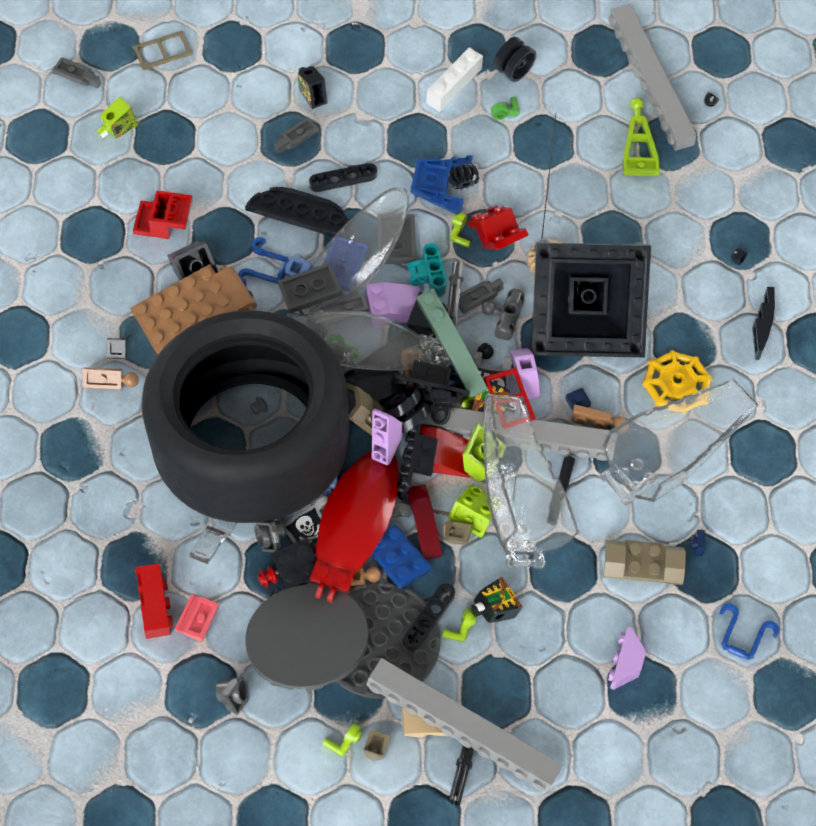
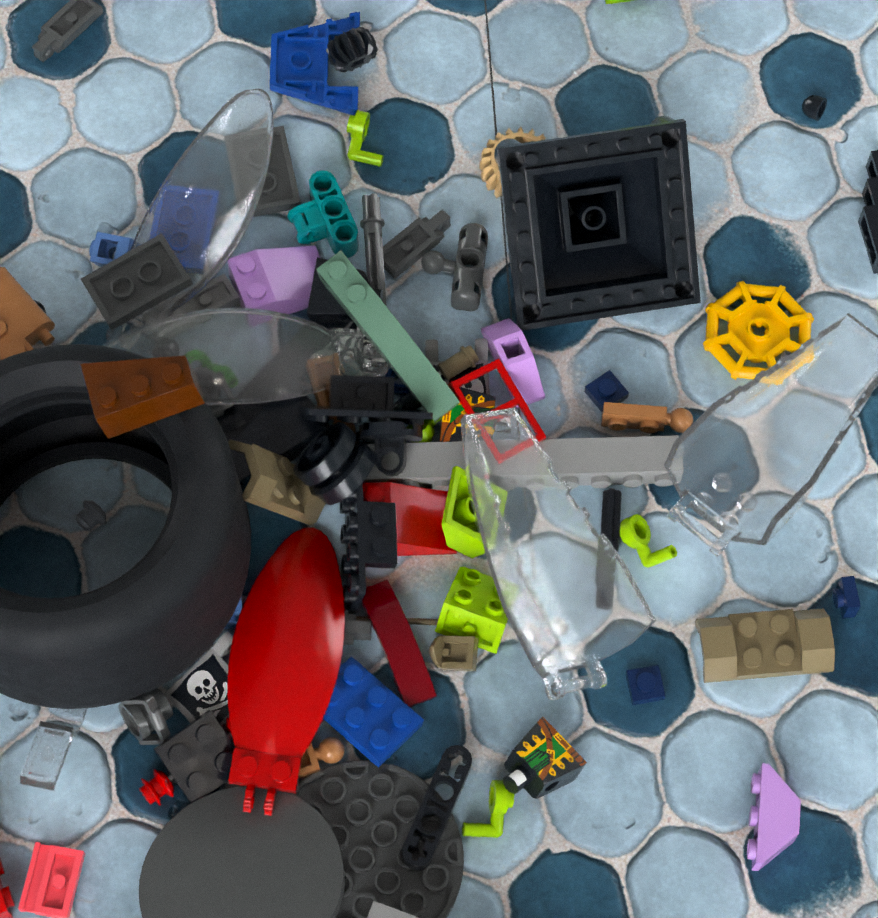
camera: 10 degrees left, 5 degrees up
blue piece [238,237,289,286] -> none
black plate [245,187,350,239] -> none
black beam [309,163,377,192] -> none
lavender slope [372,409,402,466] -> none
red bracket [467,205,529,250] -> none
black piece [477,343,494,359] -> none
none -> reddish brown wedge [80,355,205,439]
none -> dark tan pin [437,345,479,381]
none -> lime plate [619,514,677,568]
none -> dark blue plate [625,665,666,705]

